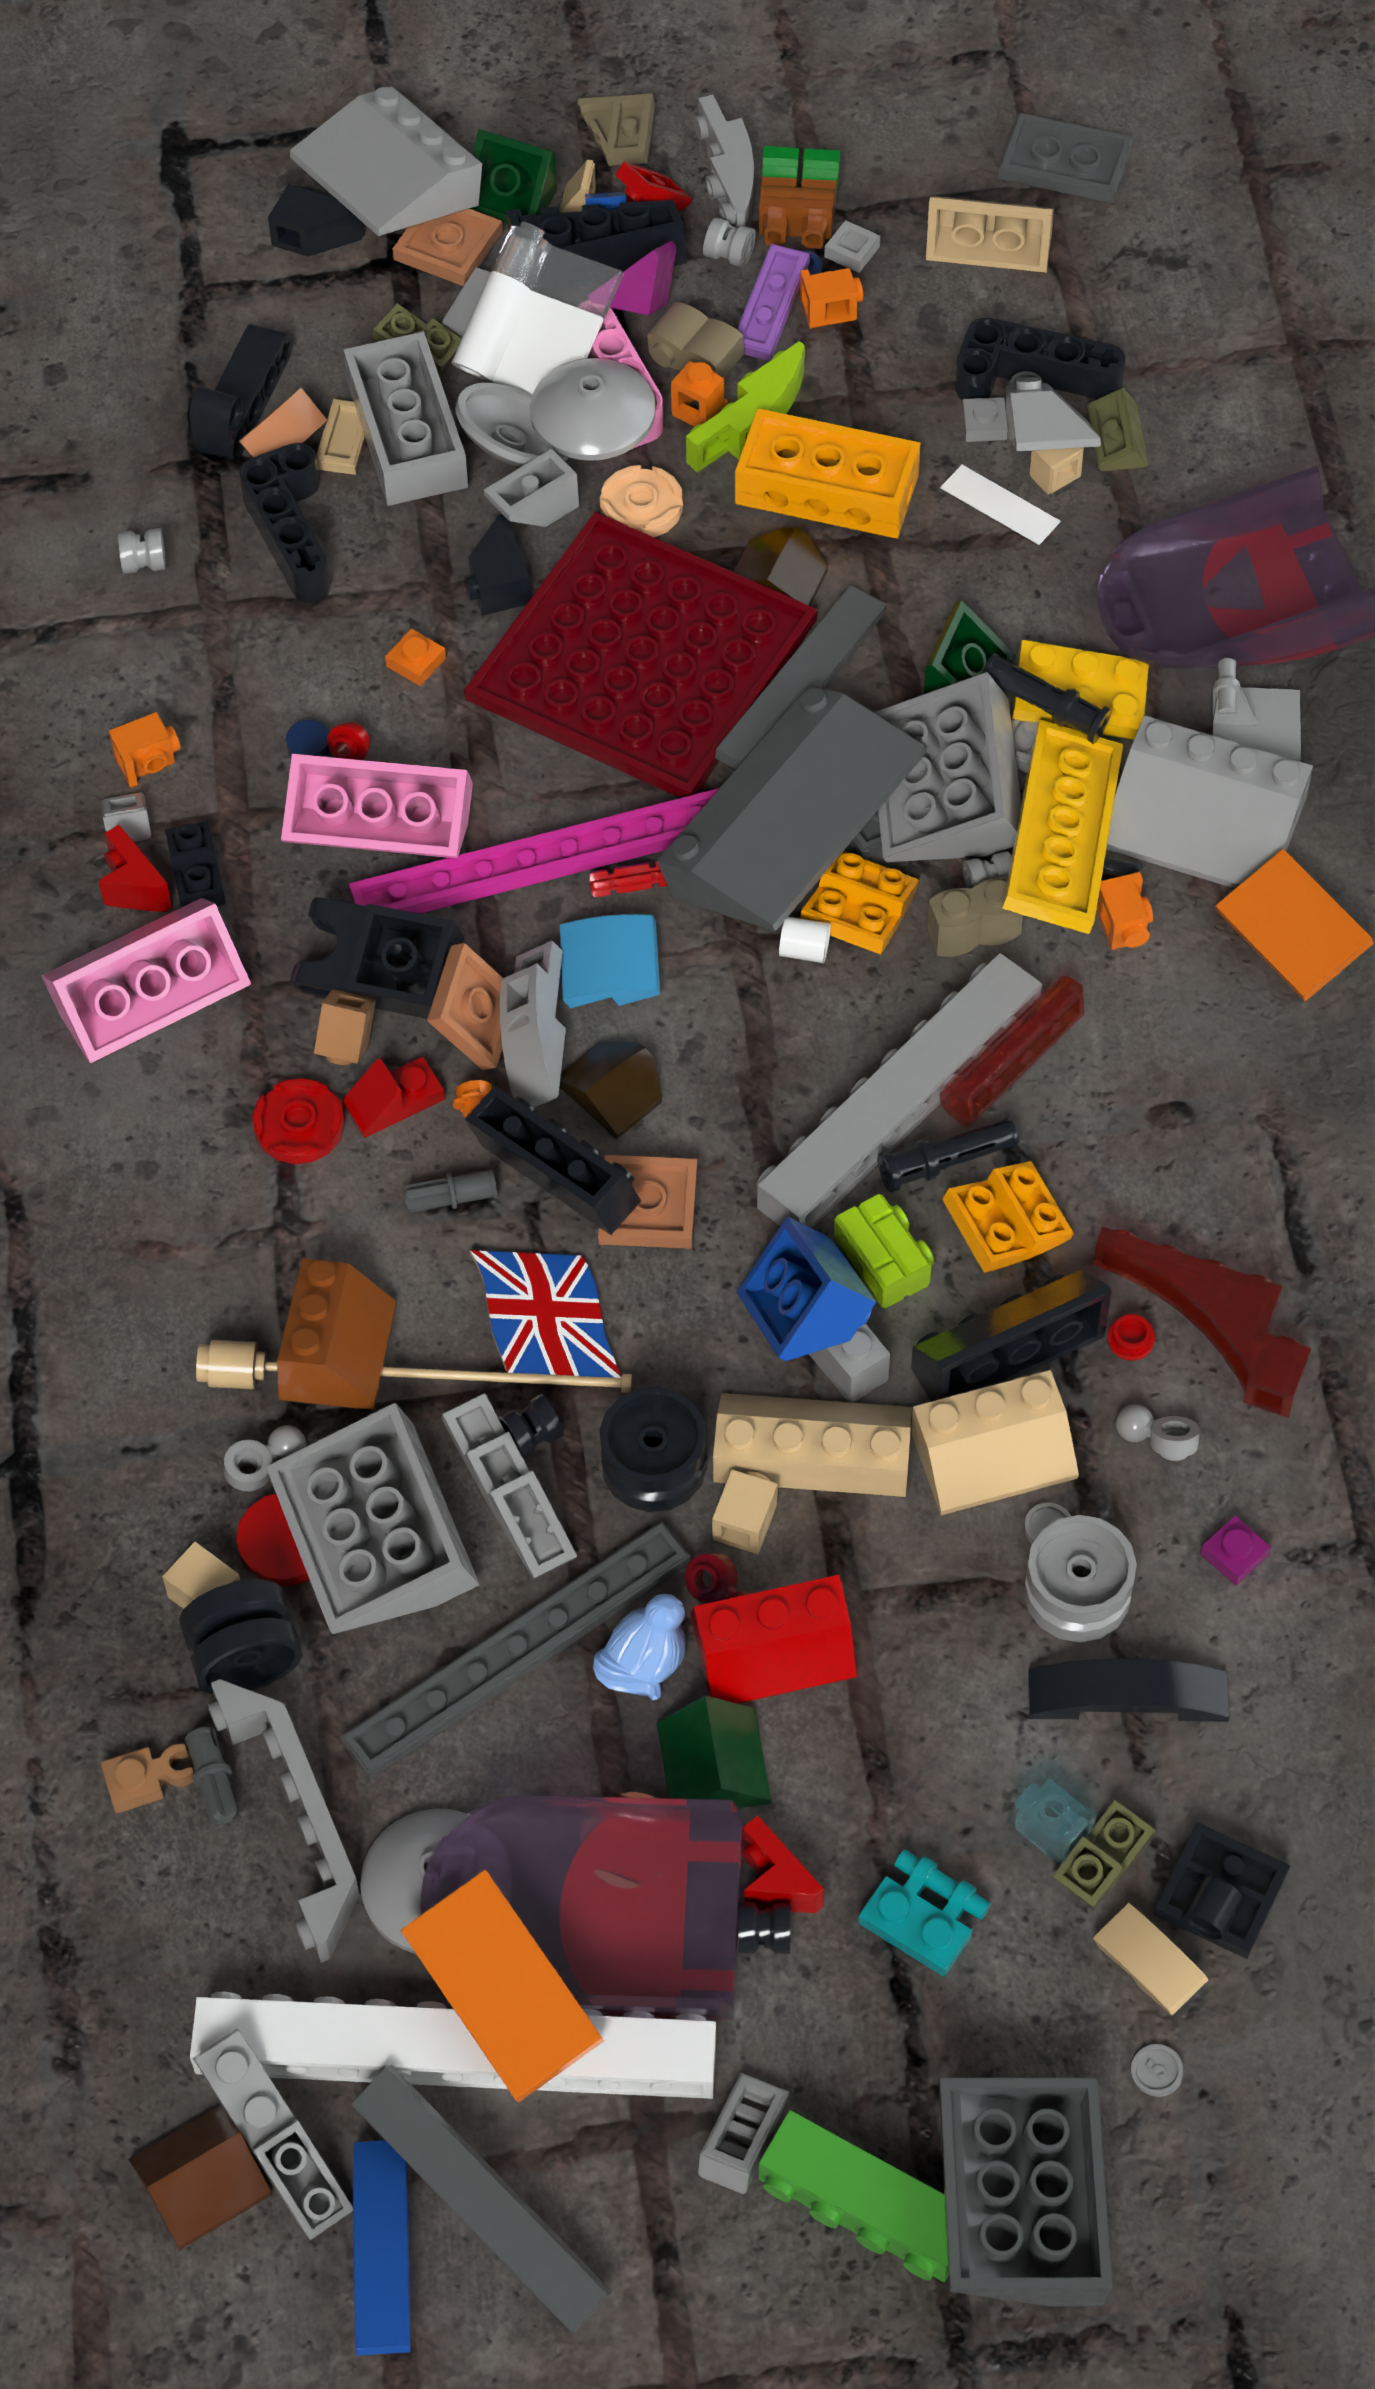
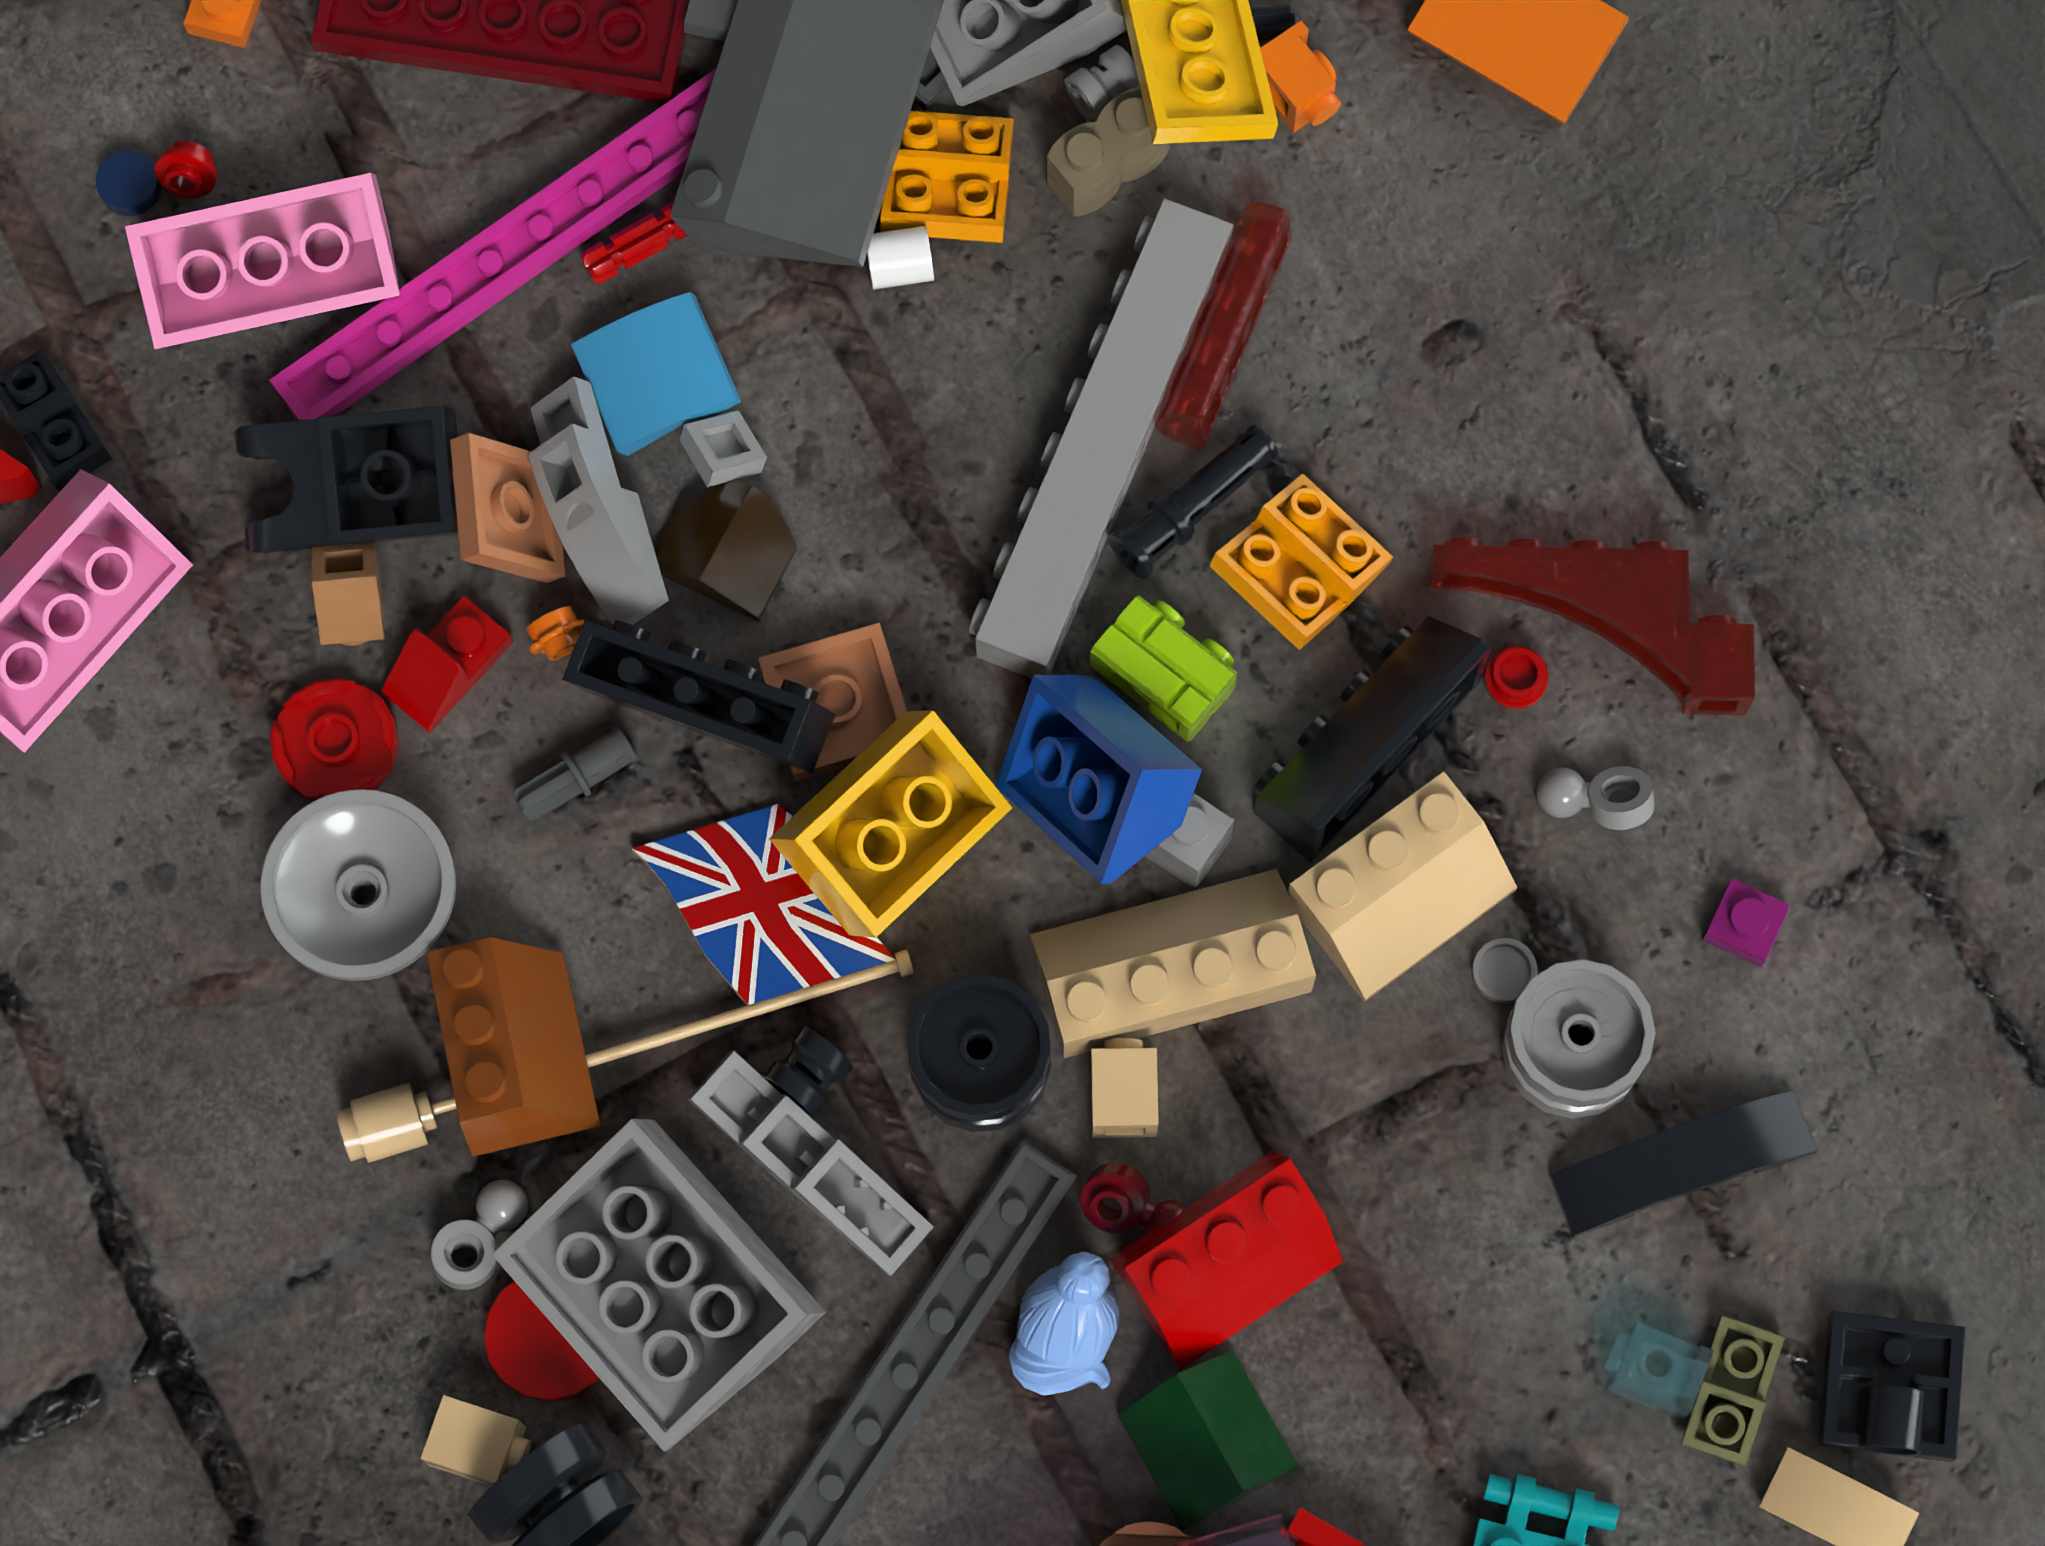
camera: 20 degrees left, 15 degrees up
none -> light grey dish [261,789,456,981]
none -> light grey plate [679,410,767,487]
none -> yellow brick [769,710,1012,938]

